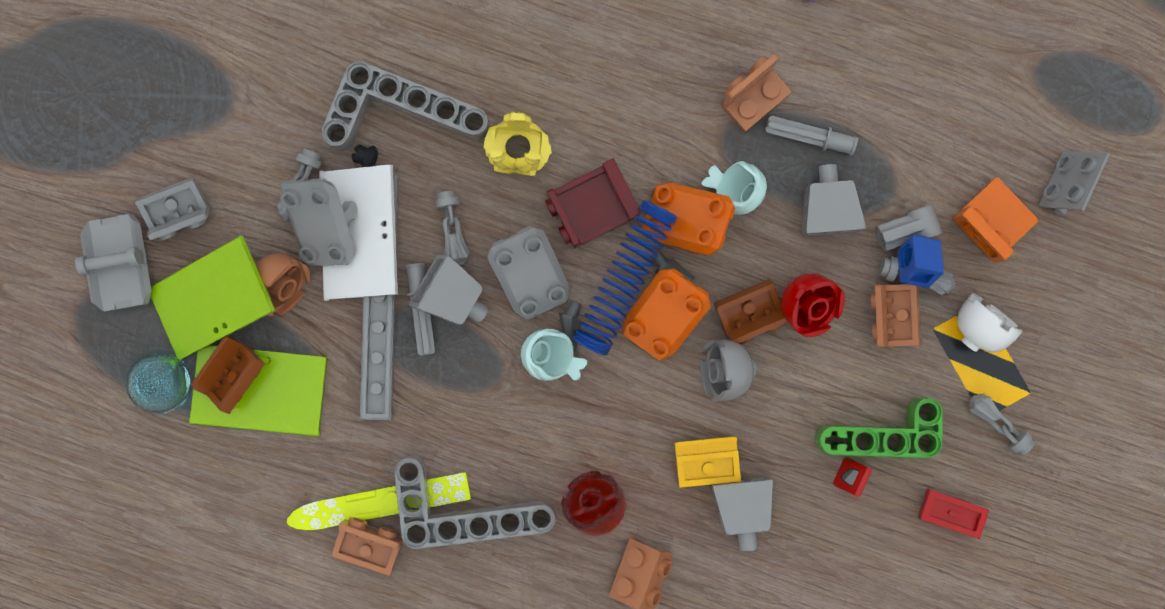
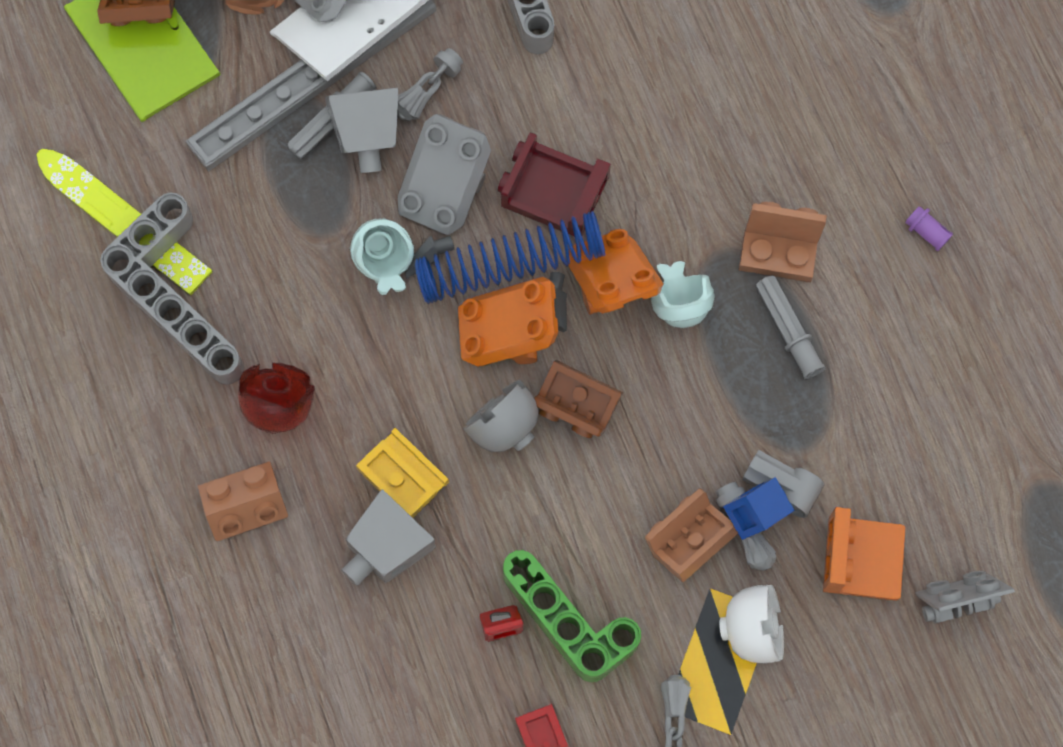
camera: 50 degrees right, 15 degrees down
nougat bracket [331,517,403,576] -> none
light yellow piece [483,112,552,176] -> none
red cylinder [780,273,845,337] -> none
light grey torso [801,164,866,236] -> none

